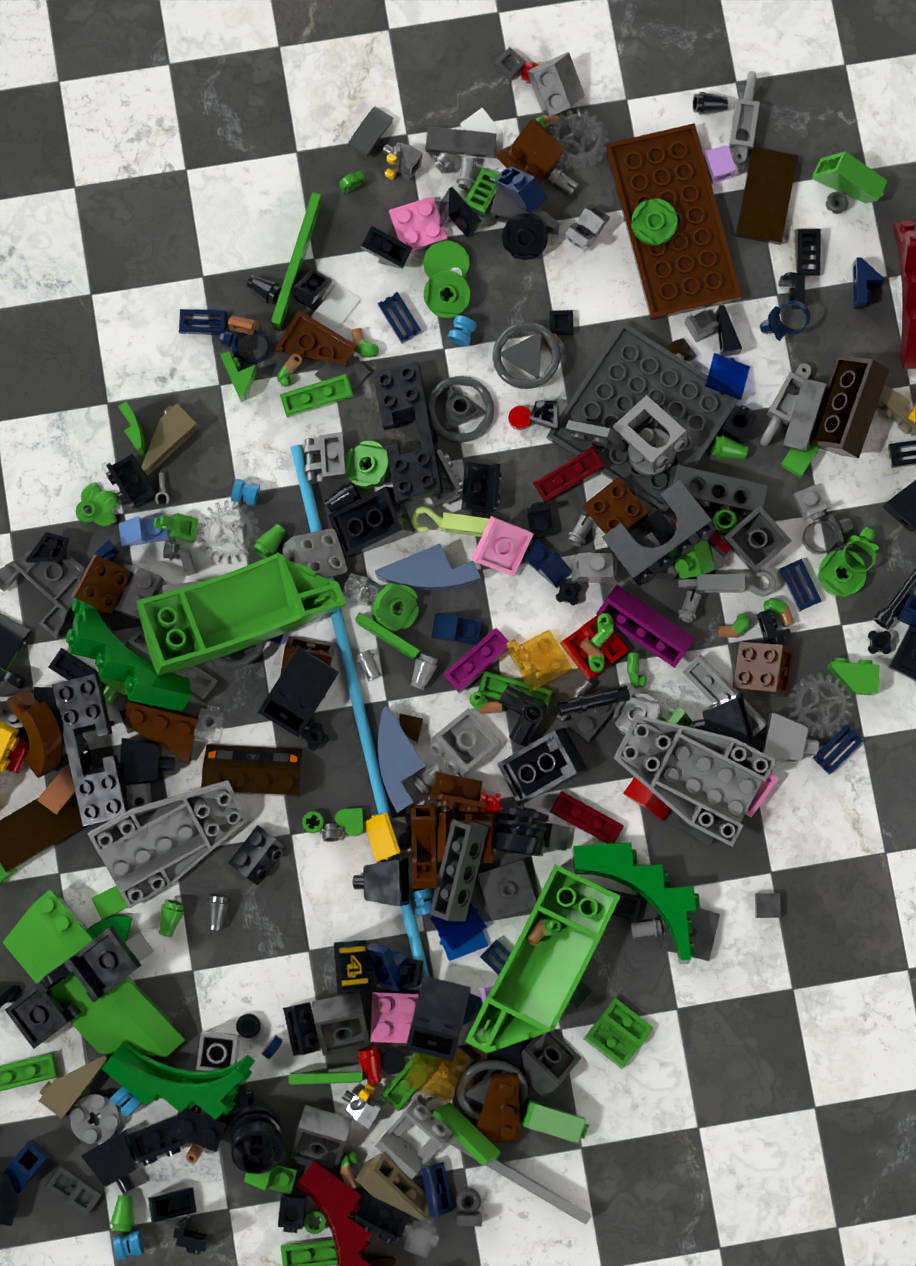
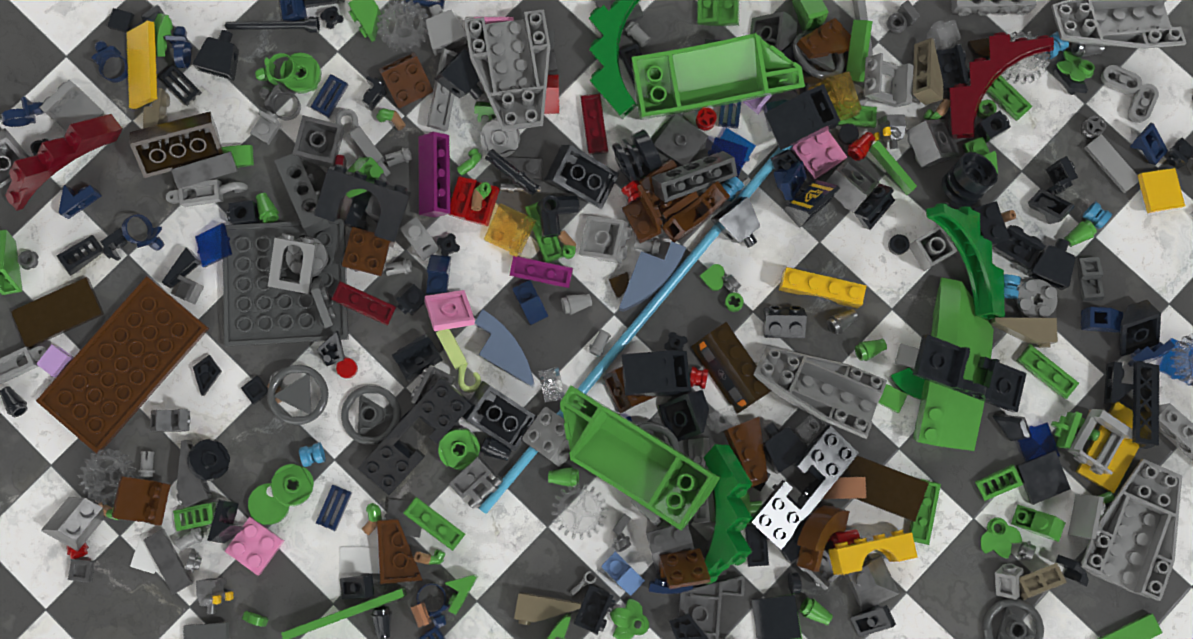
camera: 125 degrees left, 0 degrees up
bright green plate [153,513,198,543] -> none
dark azure wheel [231,479,260,507] -> none
dark blue tile [261,1034,283,1059] -> none
bright green tile [355,612,420,660] -> none
black slope [360,226,413,269] -> none
yellow piece [363,812,401,862] -> none
bright green plate [371,583,419,631] -> none
flat silver slope [391,821,411,851] -> none
dark blue tile [421,1162,453,1217] -> none
dark blue slope [494,166,548,213] -> none
arm [527,919,561,946] -> none
flat silver tile [543,823,570,851] -> none
bright green arm [591,613,614,648] -> none
bright green tile [631,199,678,246] -> none
dark brown tile [668,338,697,361] -> none
bright green cone [713,509,737,535] -> none
arm [763,598,795,627] -> none
none -> black piece [193,355,222,396]
none -> black slope [658,390,709,442]
none -> red wheel [690,366,708,389]
none -> red wheel [696,107,717,131]
none -> yellow arch [779,267,867,309]

